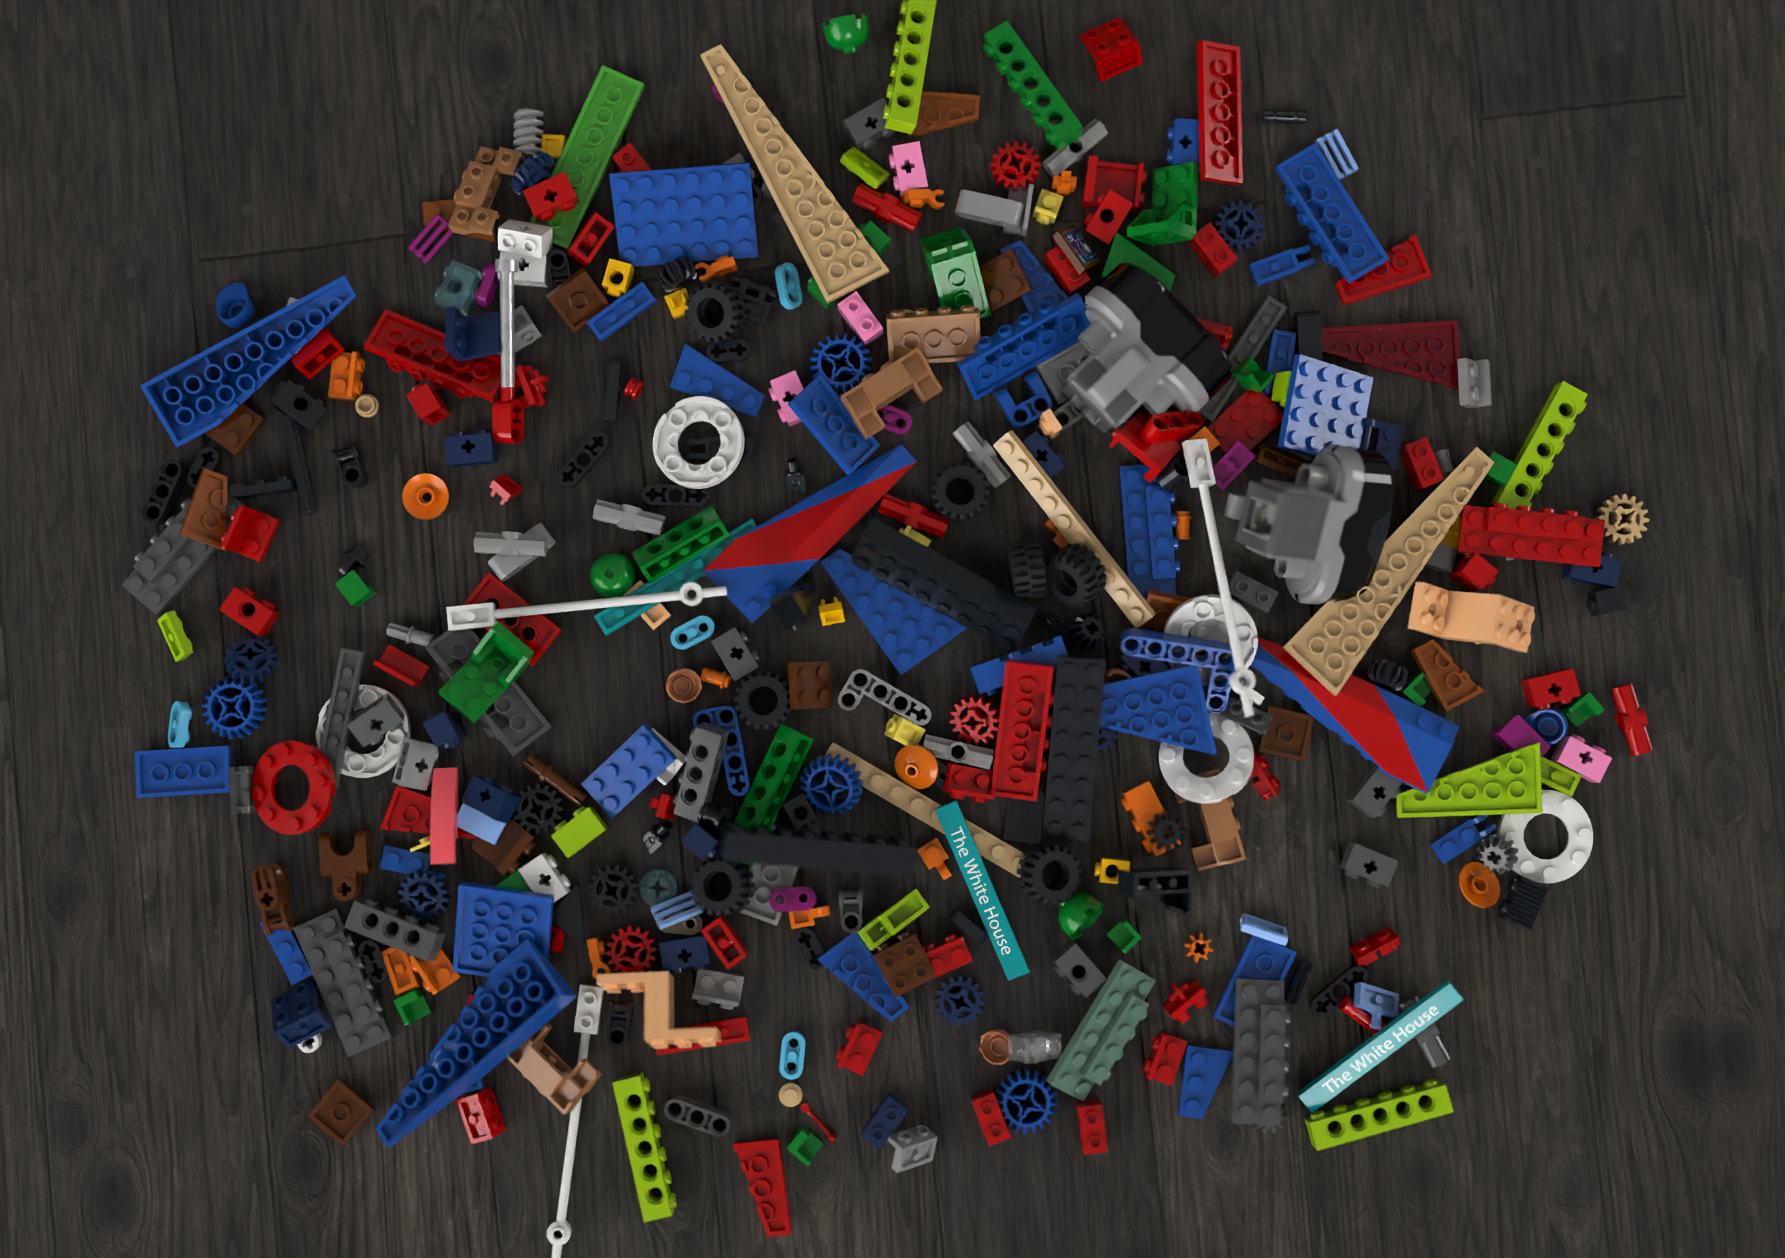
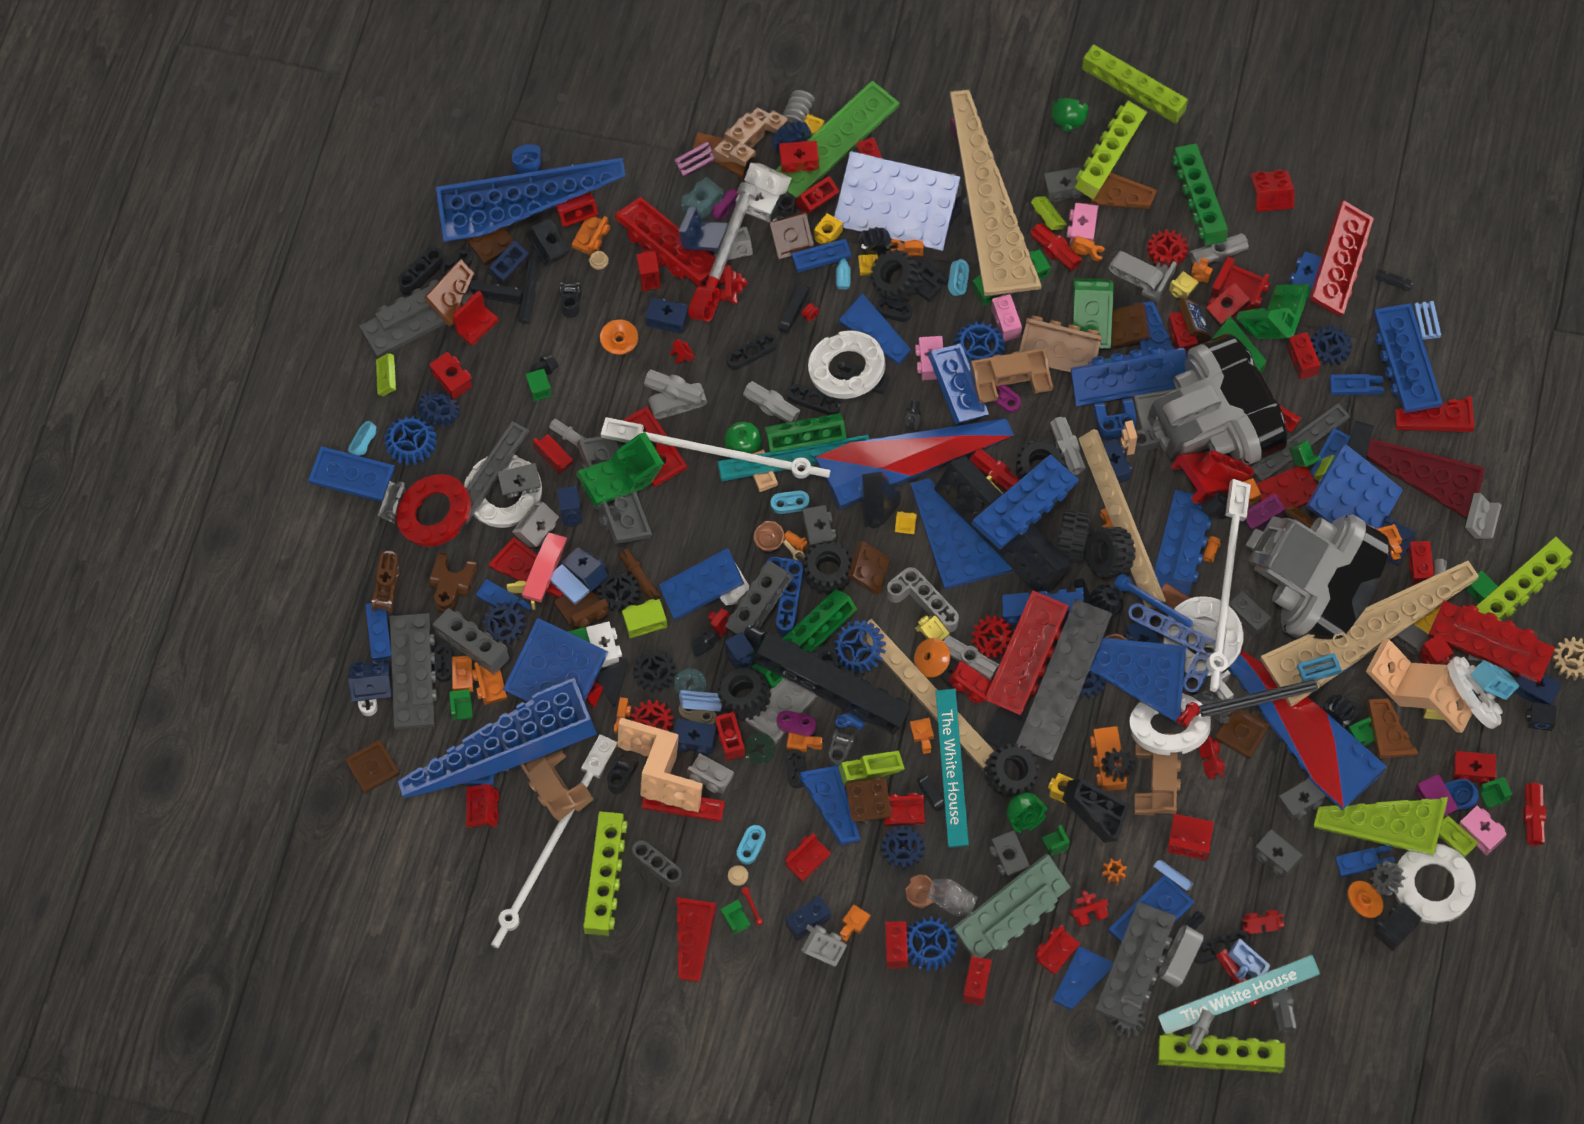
camera: 20 degrees right, 20 degrees down
none -> dark blue brick [487,241,529,284]
none -> clear green gear [744,732,776,765]
none -> tan hand [783,539,805,561]
none -> blue arm [835,713,866,730]
none -> medium azure piece [836,259,851,289]
none -> orange plate [840,905,871,942]
none -> blue plate [972,454,1079,549]
none -> blue piece [1114,574,1193,627]
none -> light grey beam [1158,925,1203,987]
none -> red bracket [1167,814,1214,861]
none -> red pin [1176,702,1200,728]
none -> light grey axle [1188,1010,1214,1050]
none -> black axle [1199,679,1318,717]
none -> dark azure tile [1296,653,1342,682]
none -> orange plate [1375,524,1402,560]
none -> white plate [1447,657,1503,729]
none -> medium azure brick [1471,660,1519,700]

